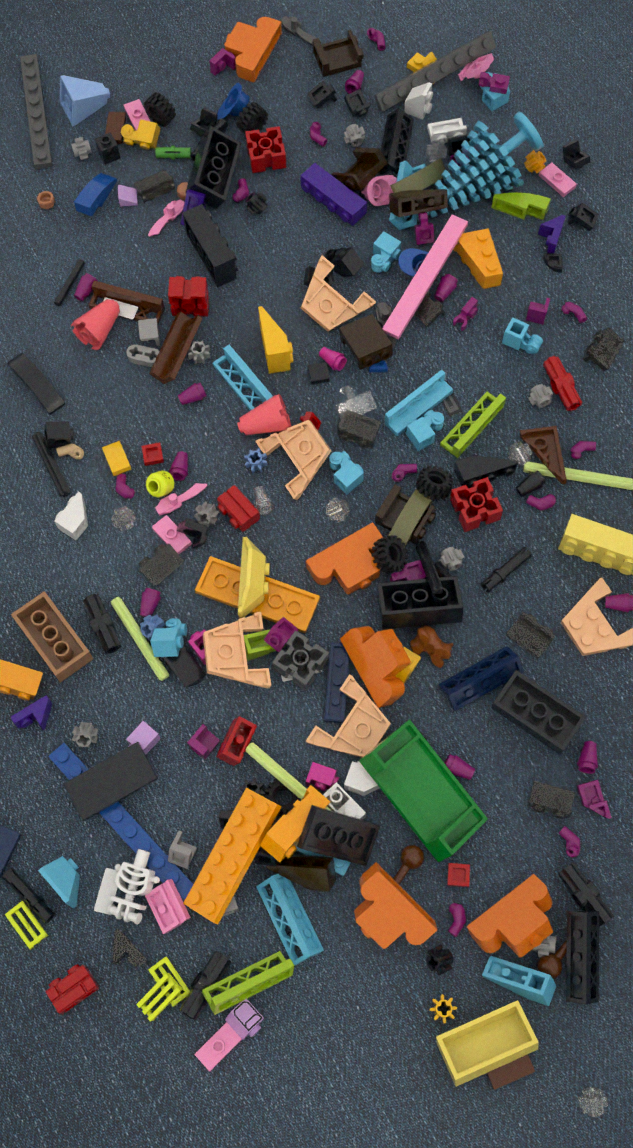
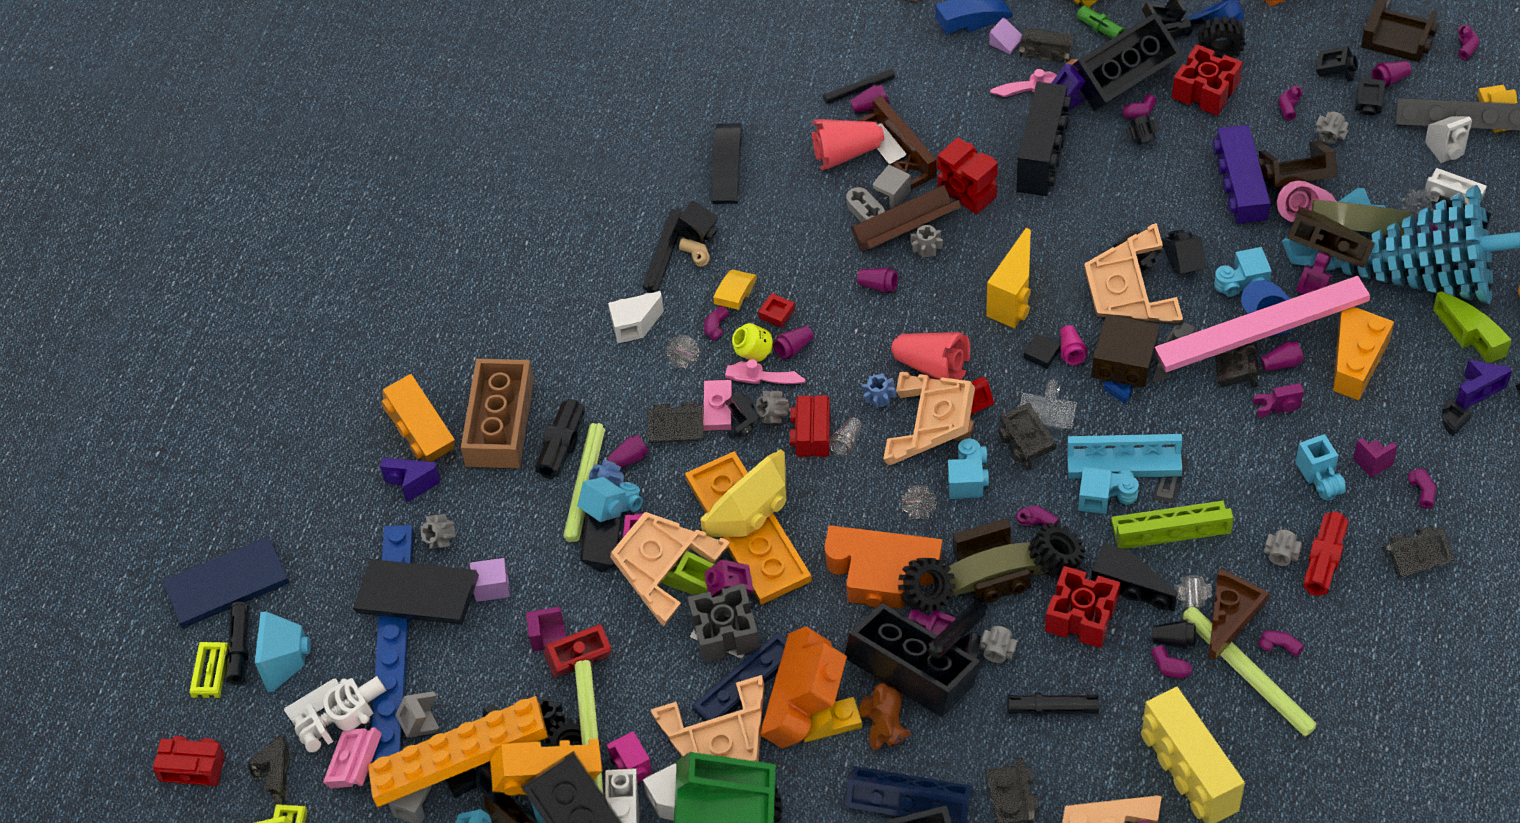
camera: 45 degrees right, 15 degrees down
medium azure fence [212,344,273,411] -> none
black fence [379,108,414,175] -> none

